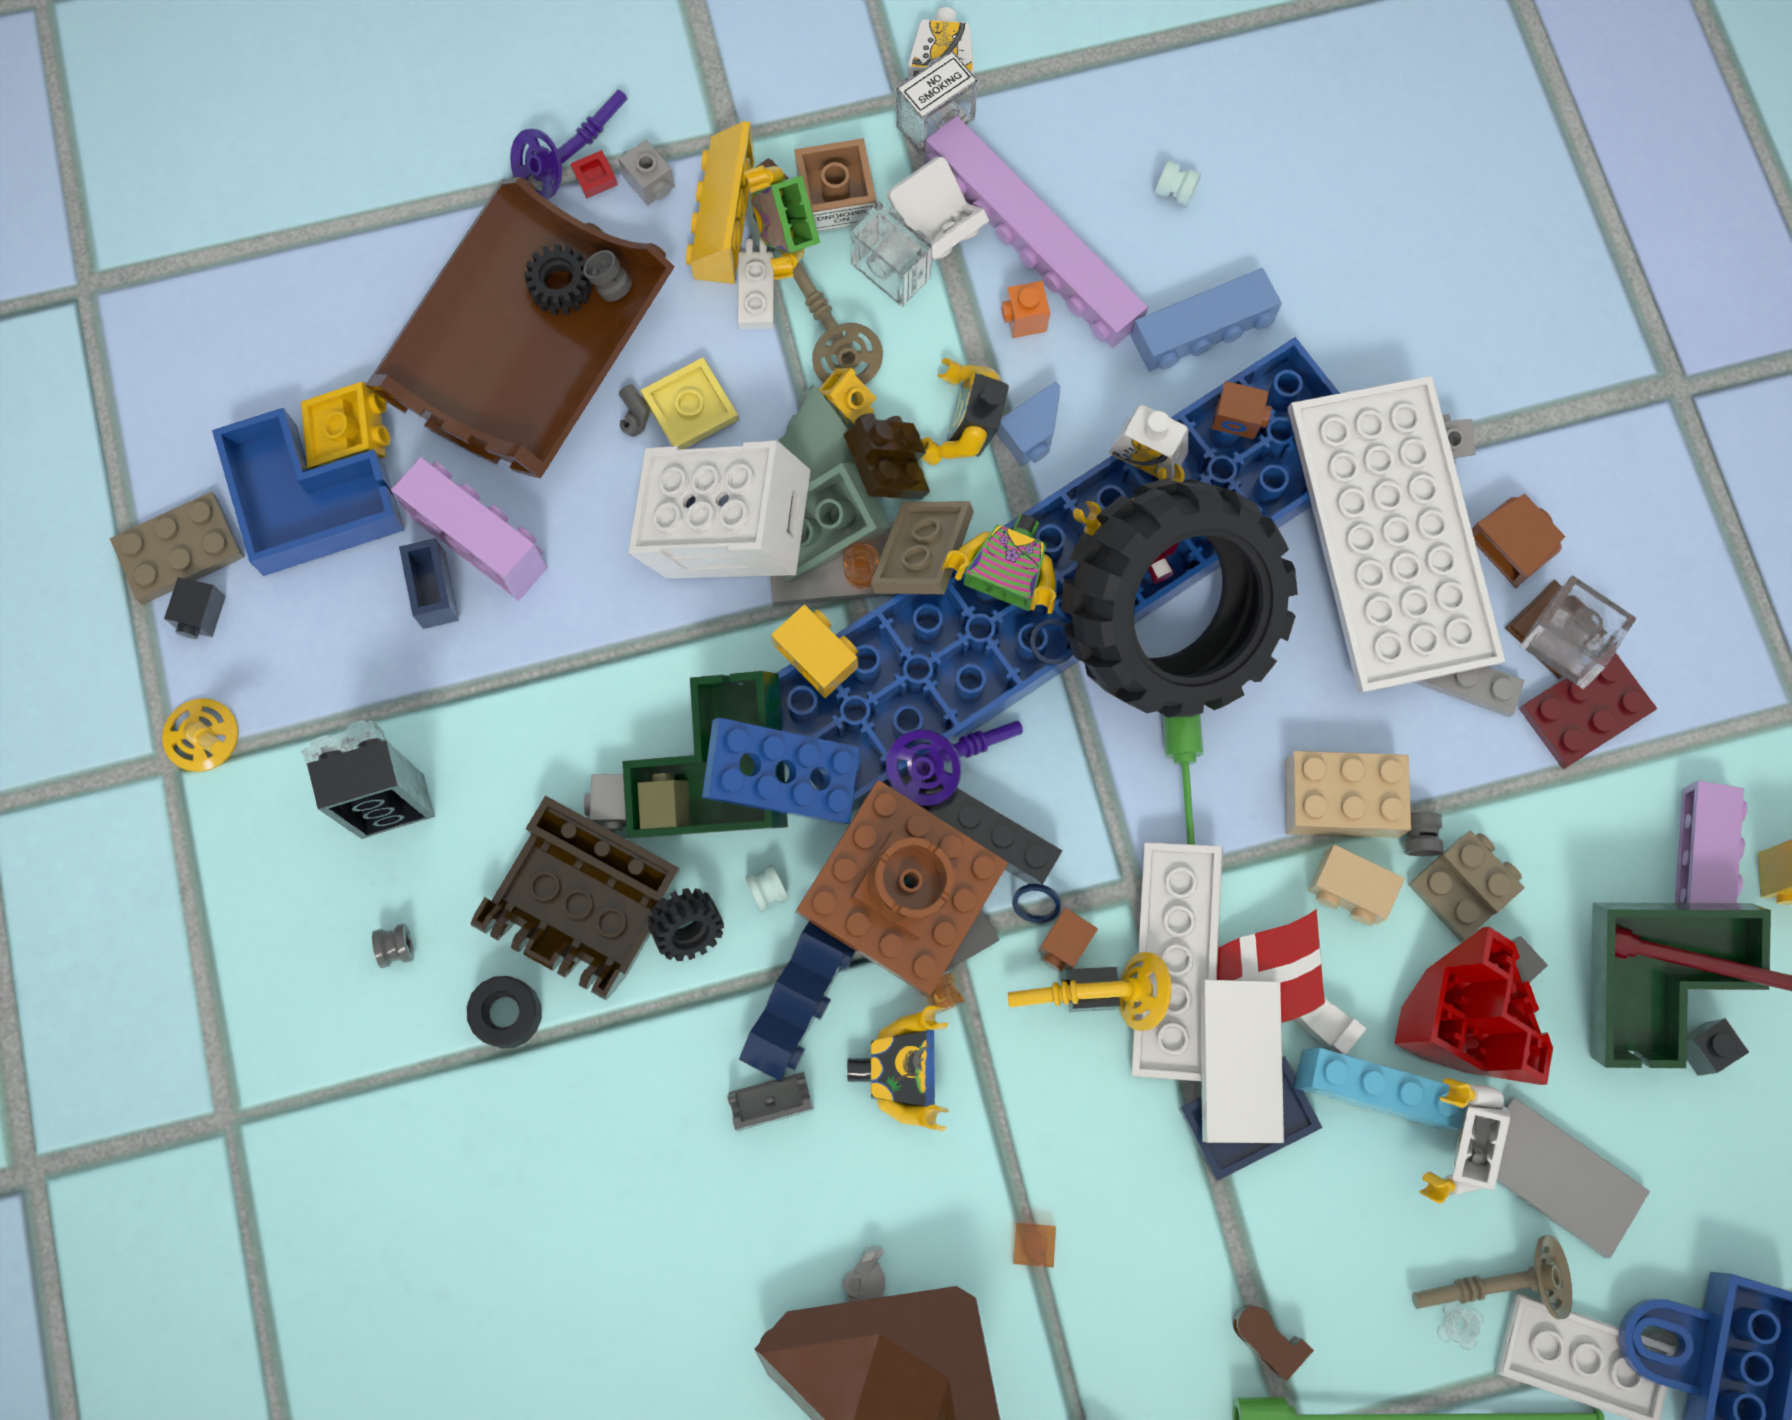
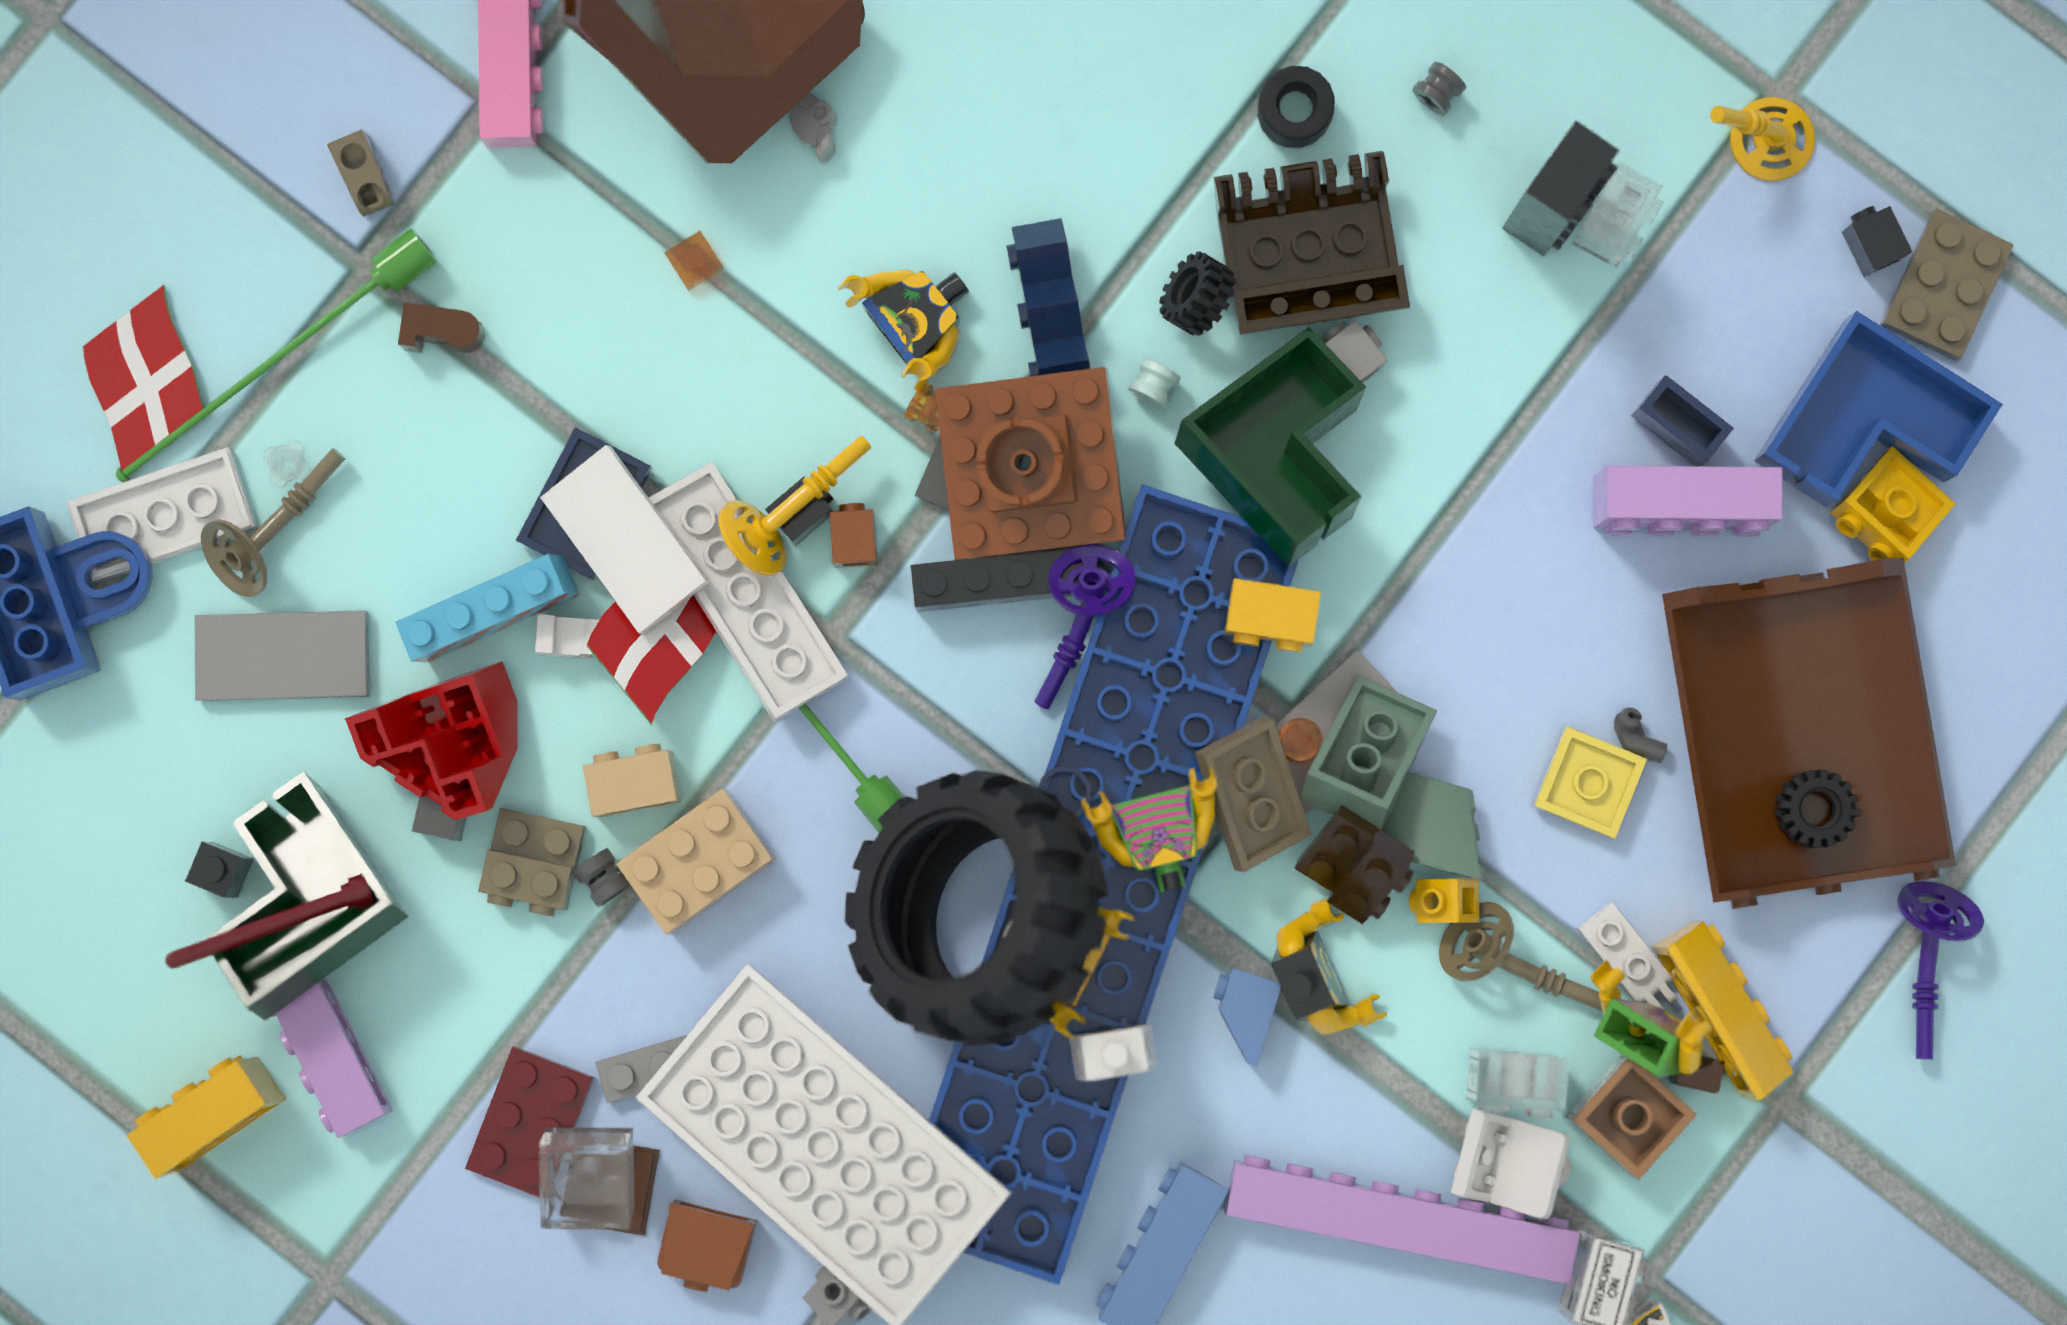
camera: 150 degrees right, 10 degrees up
red plate [570,150,618,199] -> none
dark grey wheel [583,250,632,302] -> none
light grey brick [618,139,675,206] -> none
white container [628,440,811,579] -> none
olive brick [638,773,691,829] -> none
blue plate [702,718,859,824] -> none
dark grey hinge [727,1072,814,1131] -> none
orange brick [1001,281,1050,338] -> none
dark blue piece [1012,884,1061,923] -> none
dark orange brick [1211,381,1272,439] -> none
white torso [1419,1078,1510,1204] -> none

